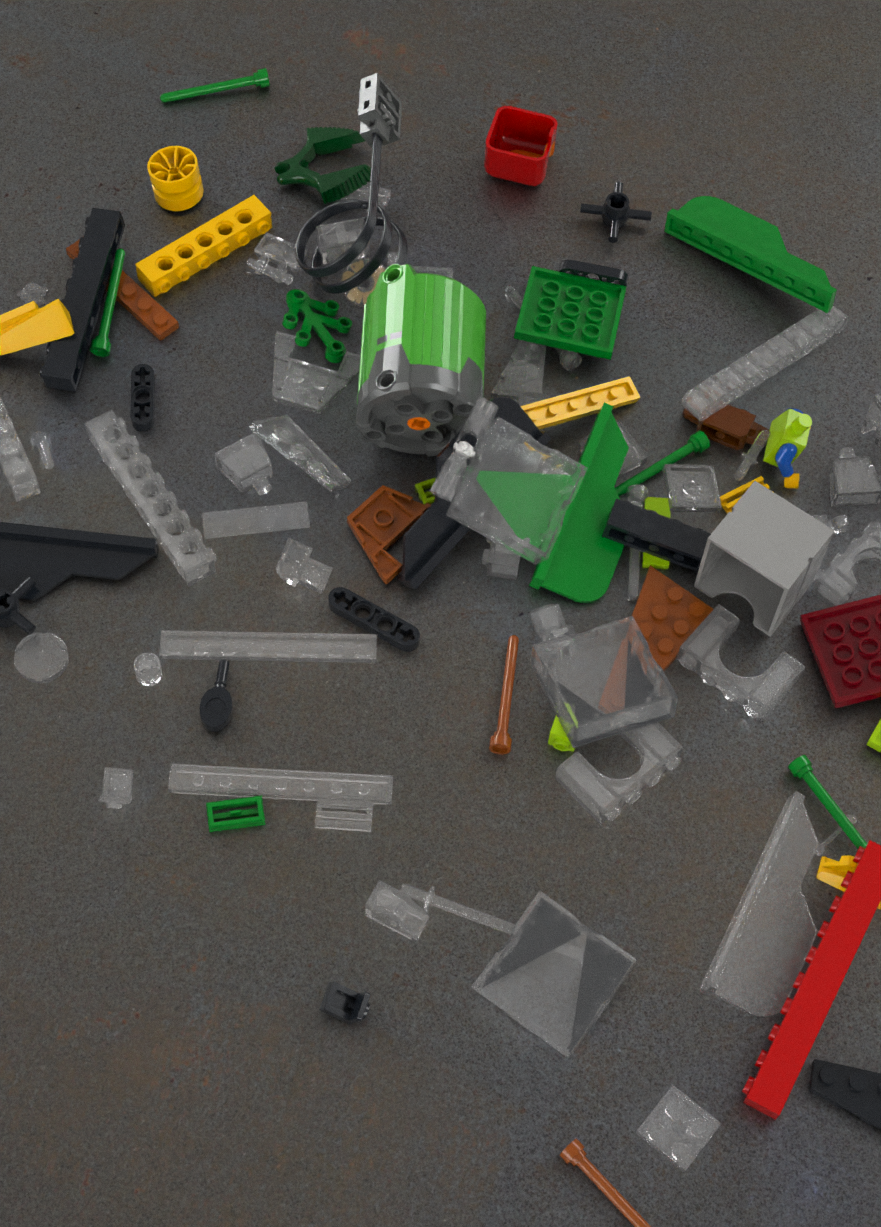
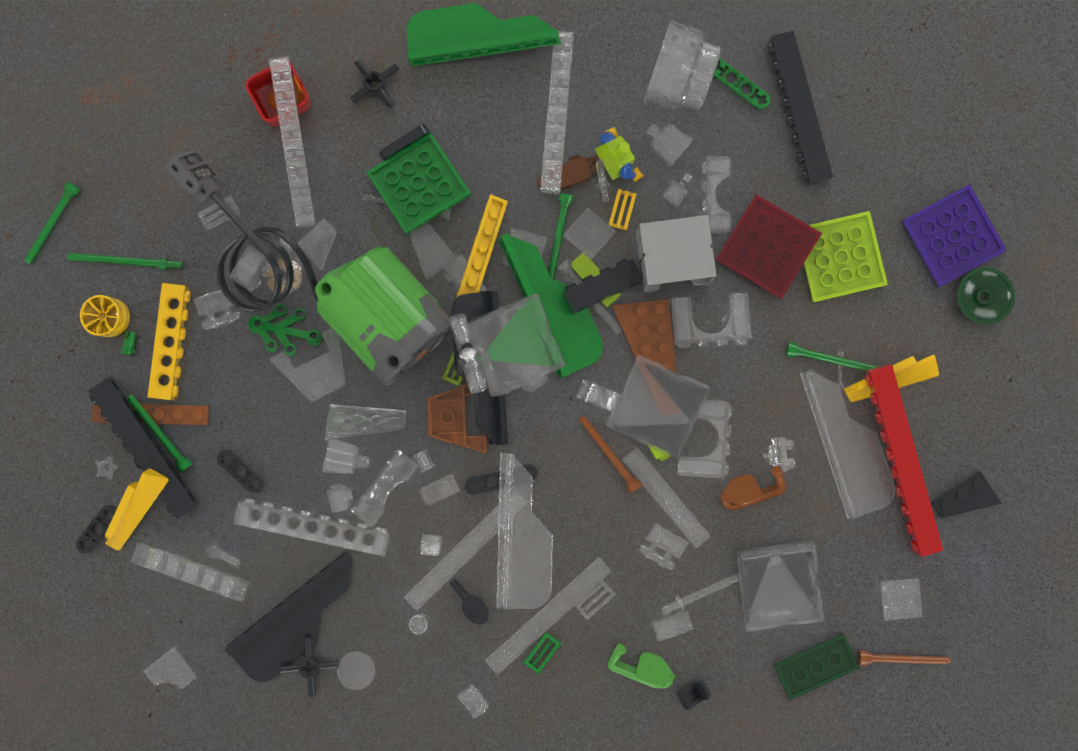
camera: 45 degrees left, 25 degrees up
dark green piece [275,127,371,204] -> none
none -> green bar [68,253,183,270]
none -> green pin [120,331,137,356]
none -> clear beam [269,56,316,229]
none -> clear brick [327,483,354,513]
none -> clear bush [413,448,436,473]
none -> clear slope [420,535,442,556]
none -> clear piece [497,453,553,610]
none -> bright green piece [607,644,675,689]
none -> clear plate [622,447,711,549]
none -> clear plate [639,523,689,571]
none -> dark orange piece [721,466,786,510]
none -> clear hips [763,437,795,472]
none -> dark green tile [773,633,860,700]

